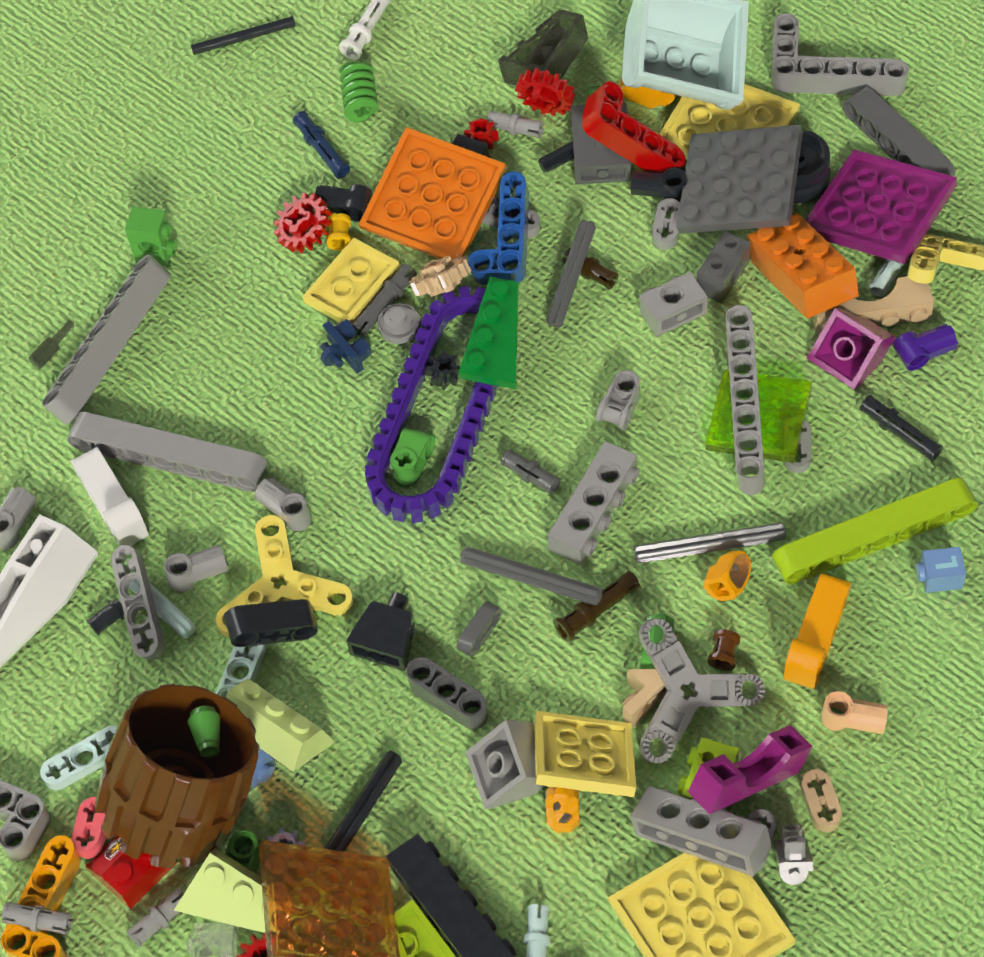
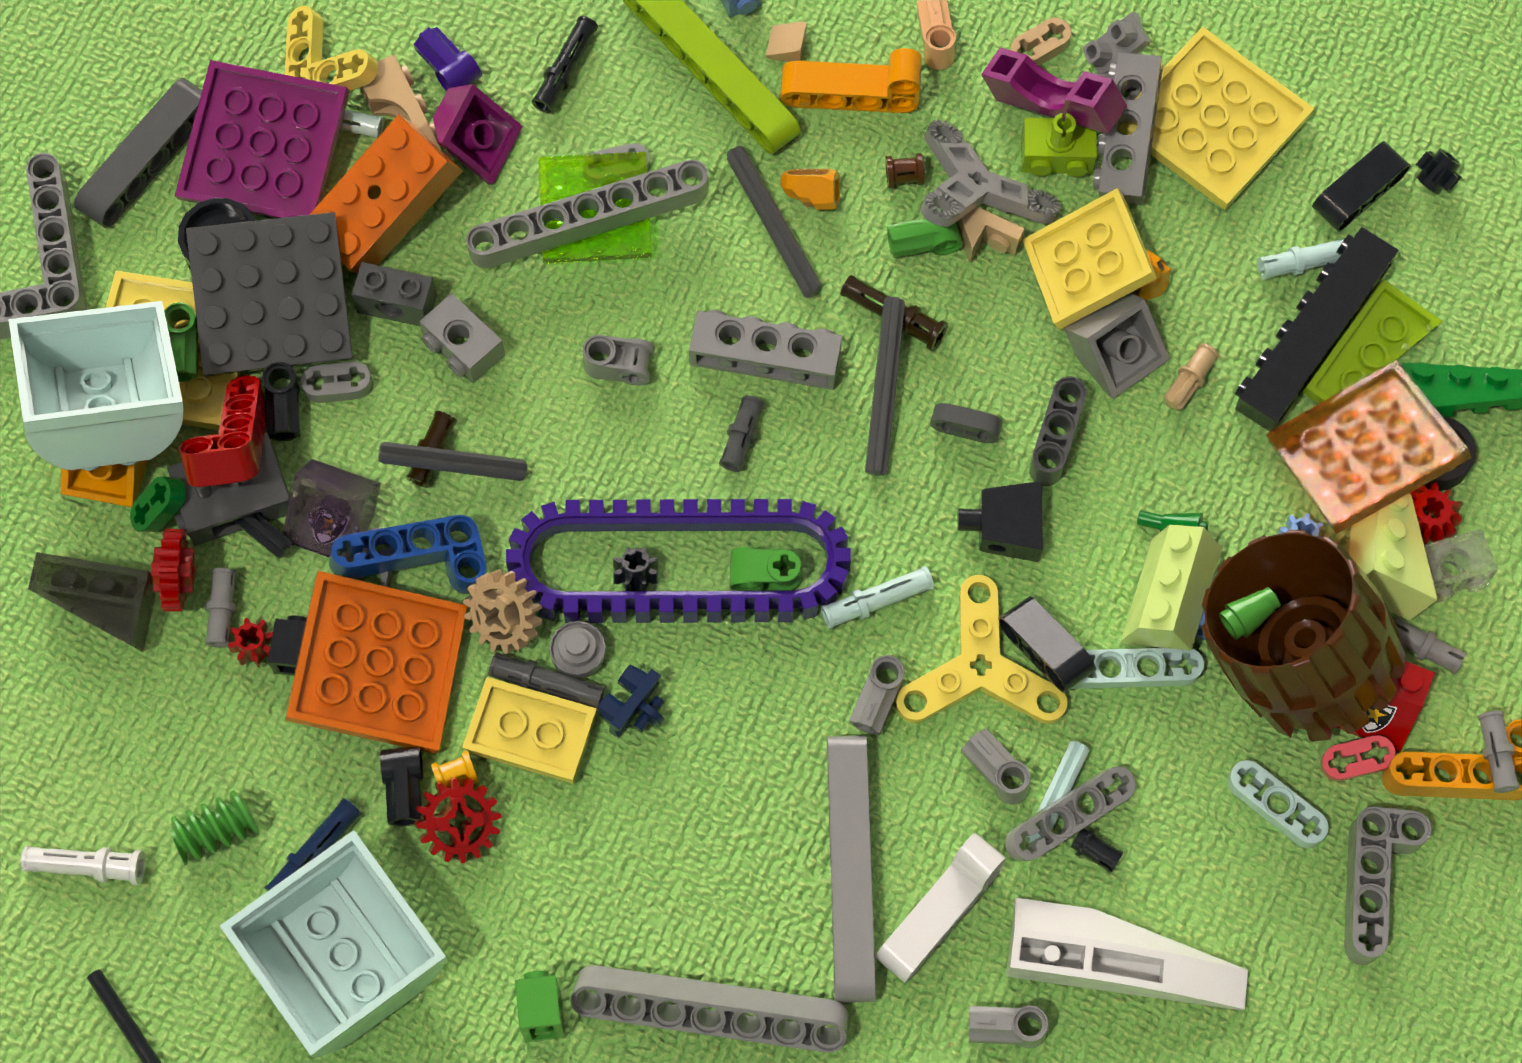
camera: 115 degrees left, 10 degrees up
black axle [322,750,402,864] -> none
green wing [459,277,519,390] -> none
none -> bright green piece [164,302,199,382]
none -> light aqua container [220,830,448,1058]
none -> slope [283,459,381,562]
none -> tan slope [766,22,807,62]
none -> light aqua pin [821,566,934,629]
none -> green cone [1137,510,1209,532]
none -> tan axle [1164,343,1219,410]

